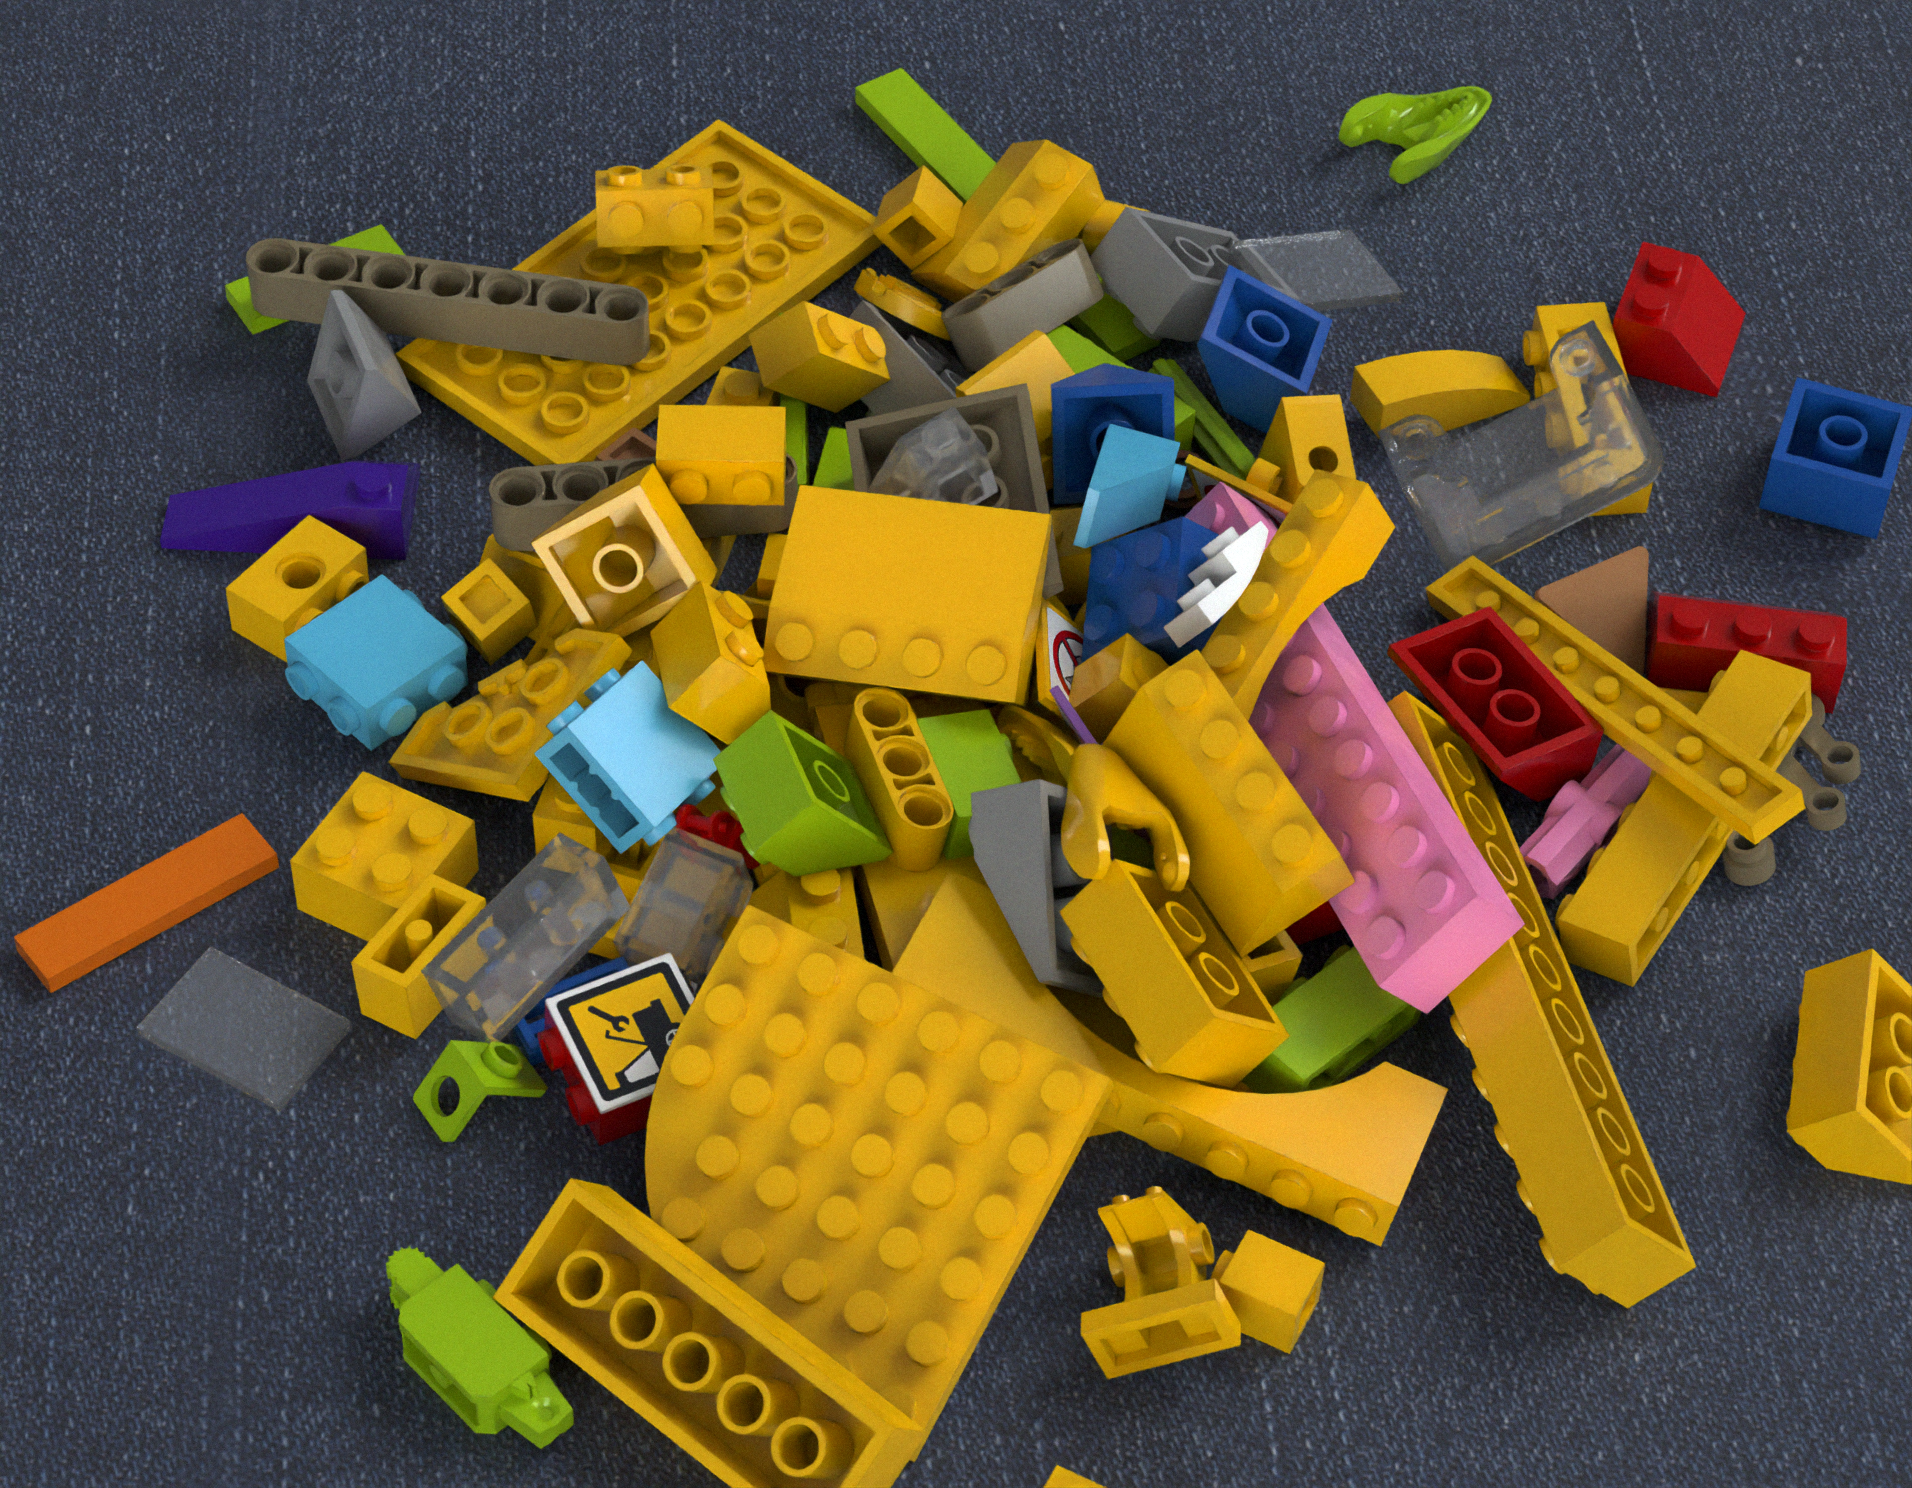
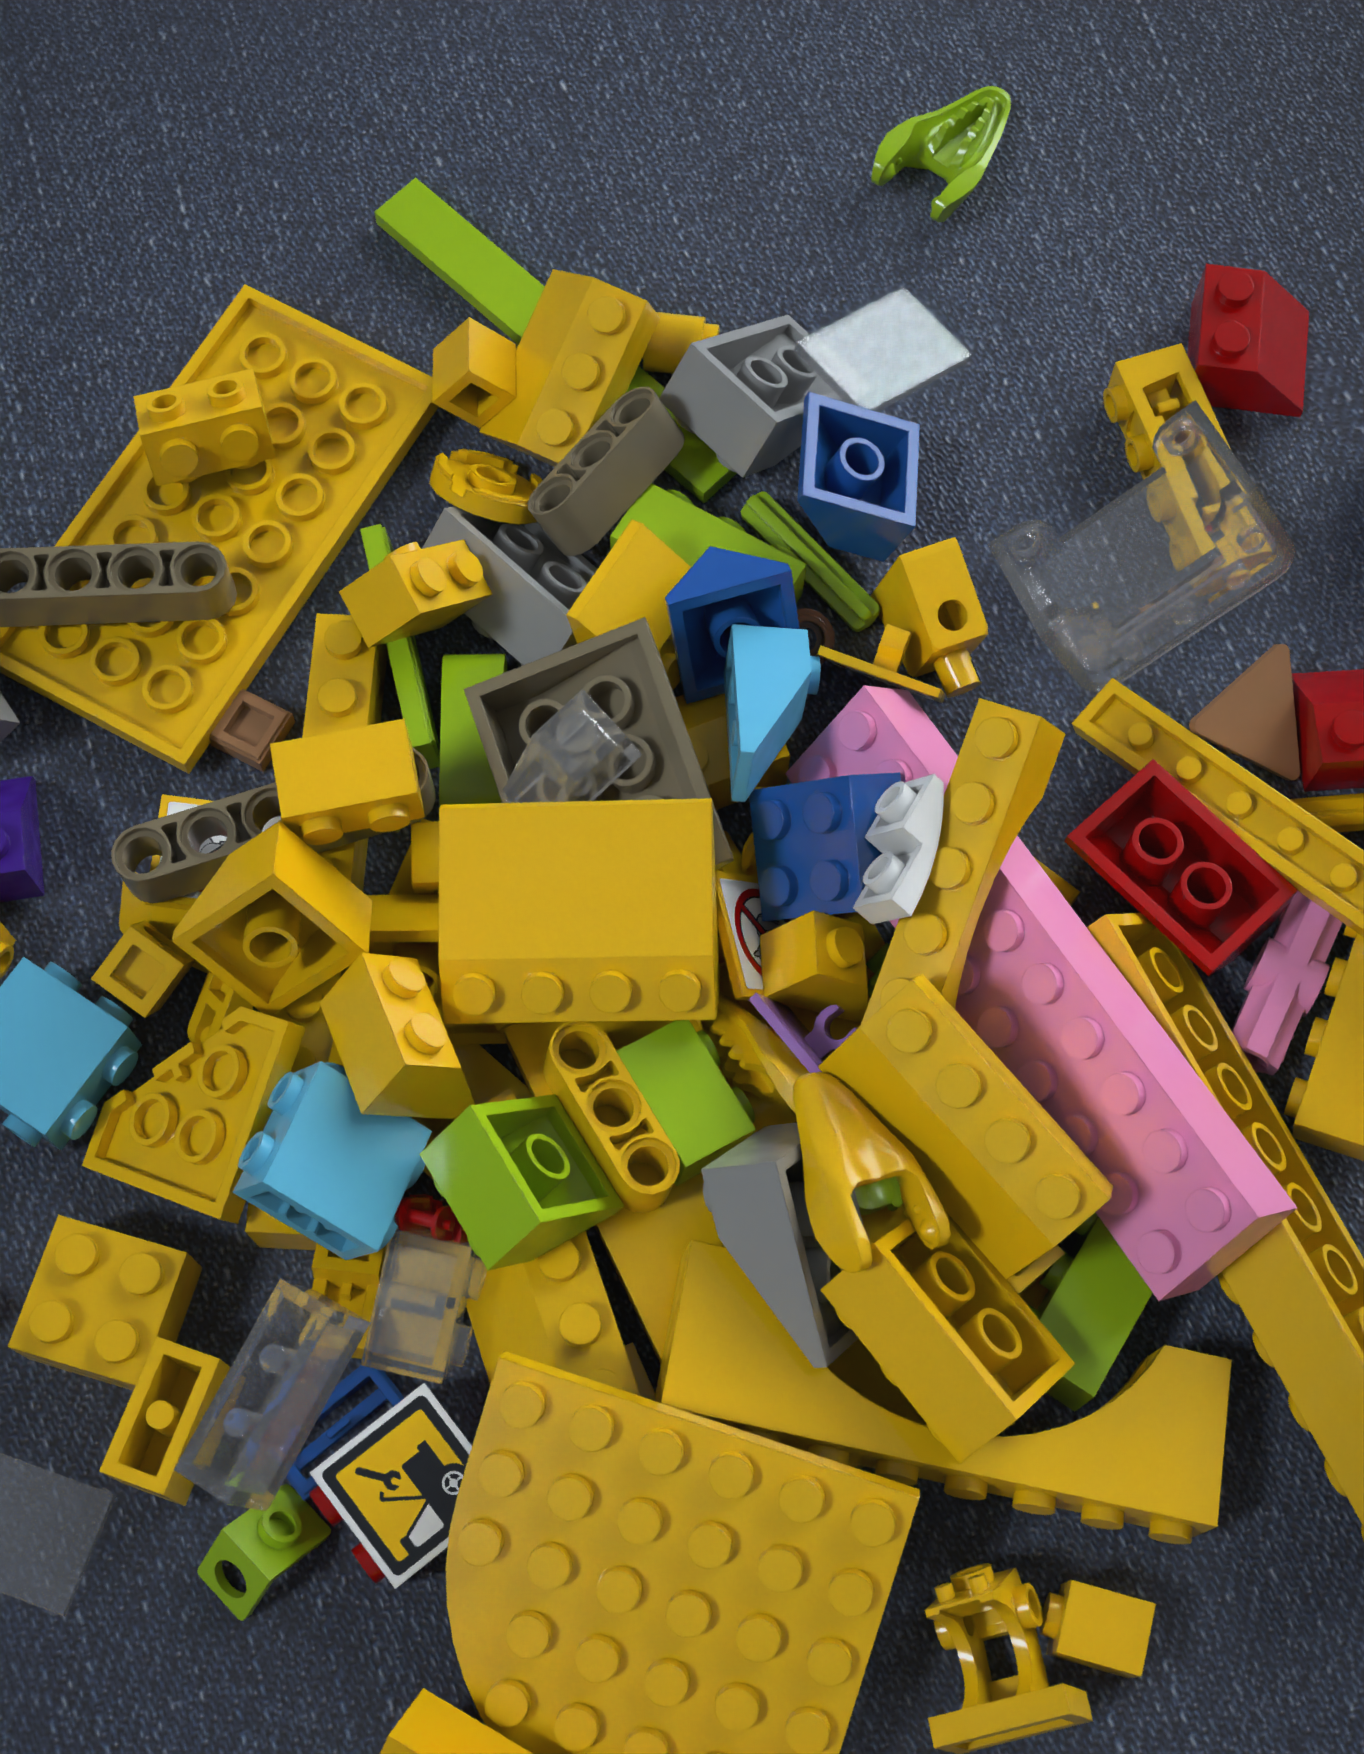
camera: 10 degrees left, 20 degrees up
yellow slope [1350,350,1531,439] -> none

